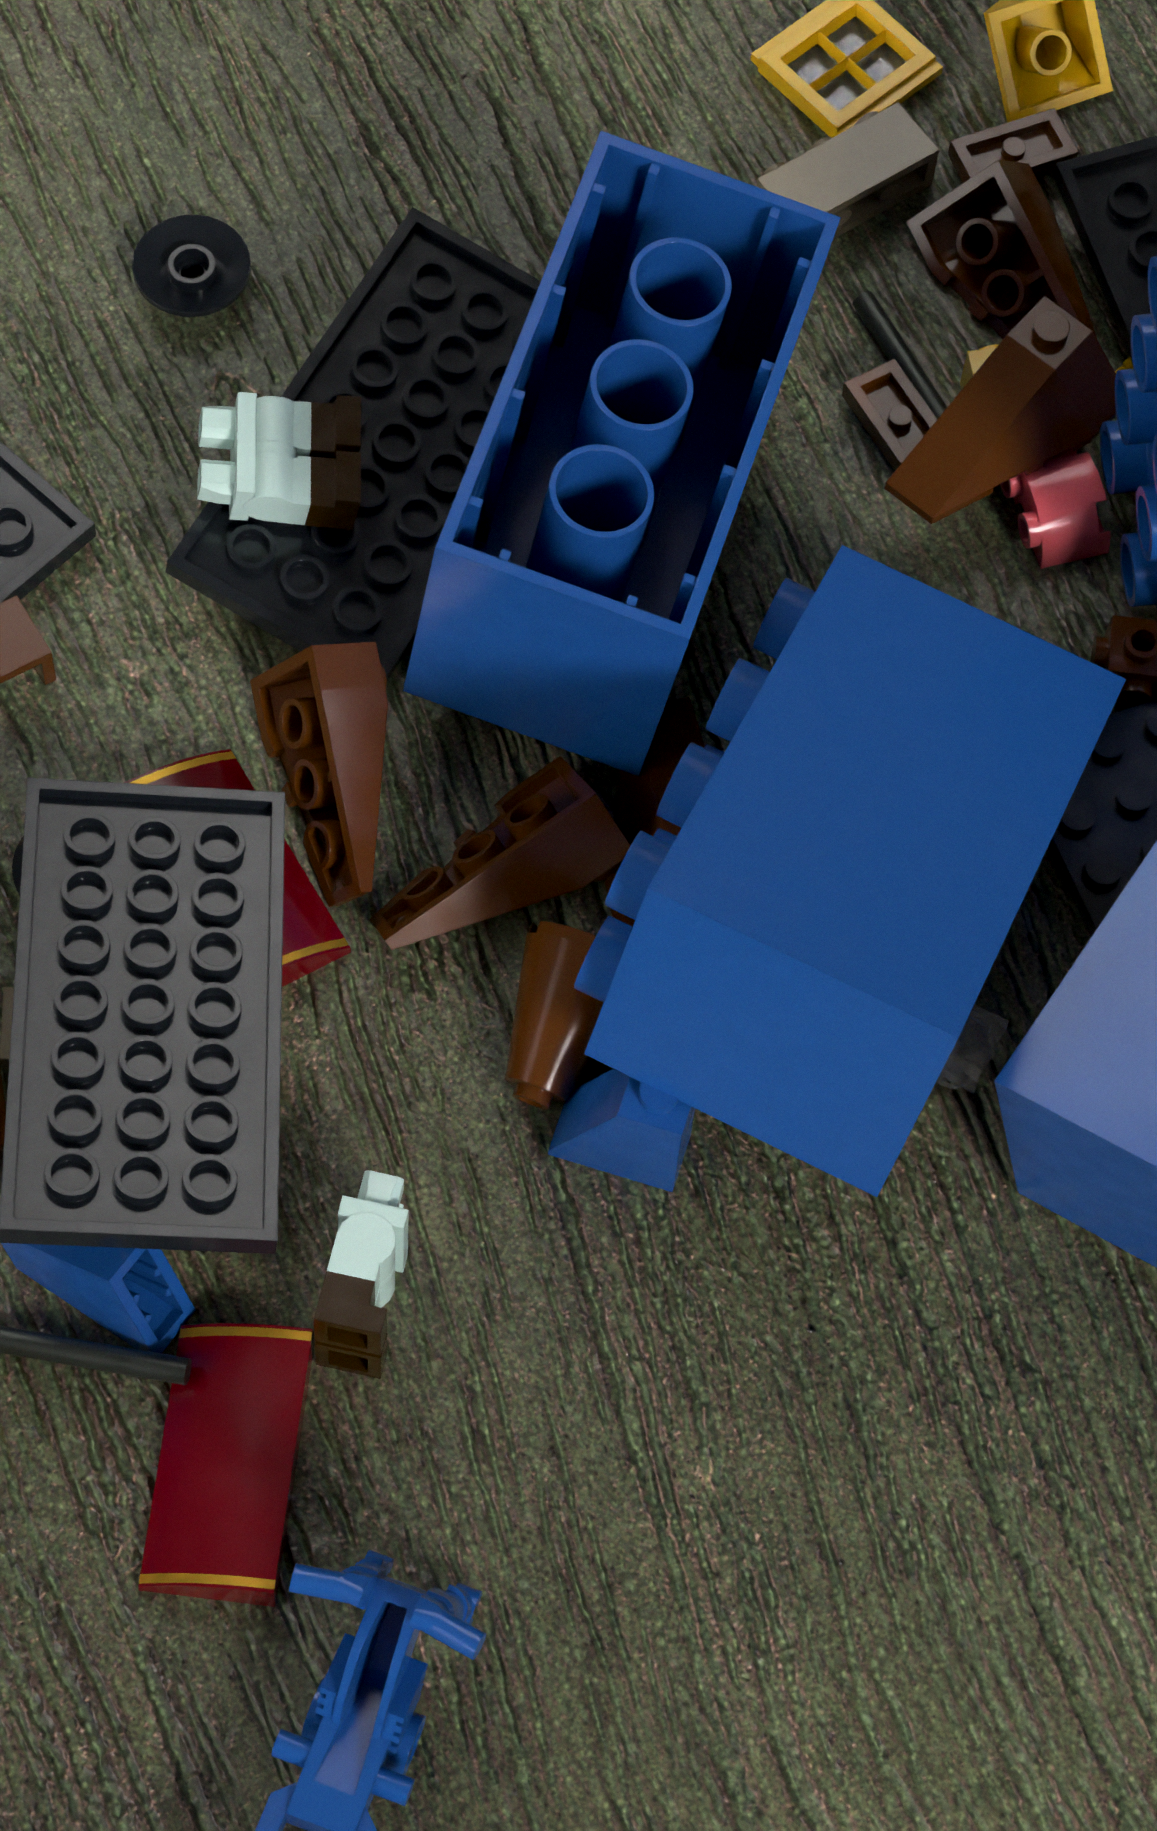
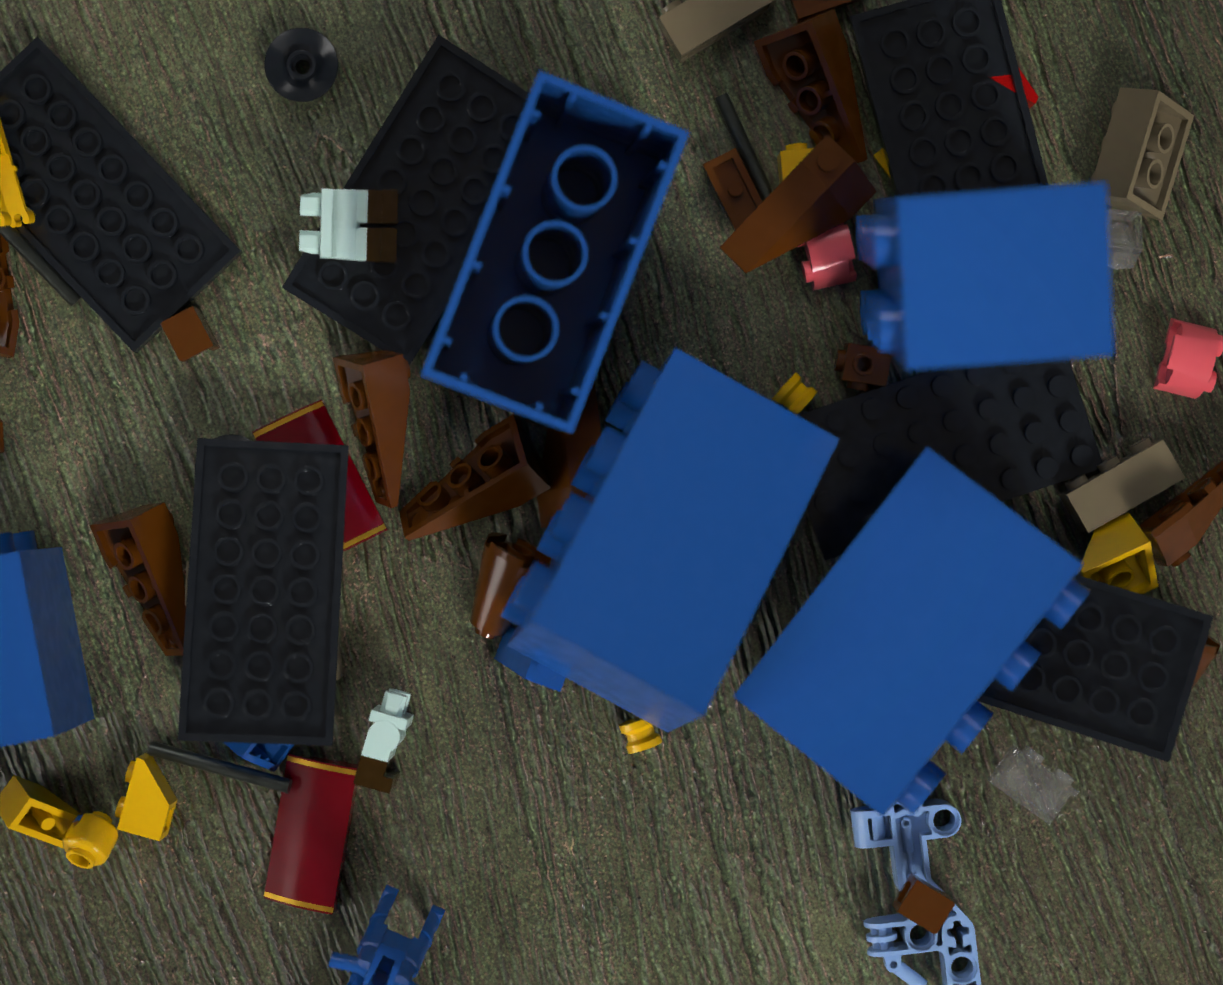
camera: 10 degrees right, 25 degrees up
none -> yellow wheel [619,717,662,754]

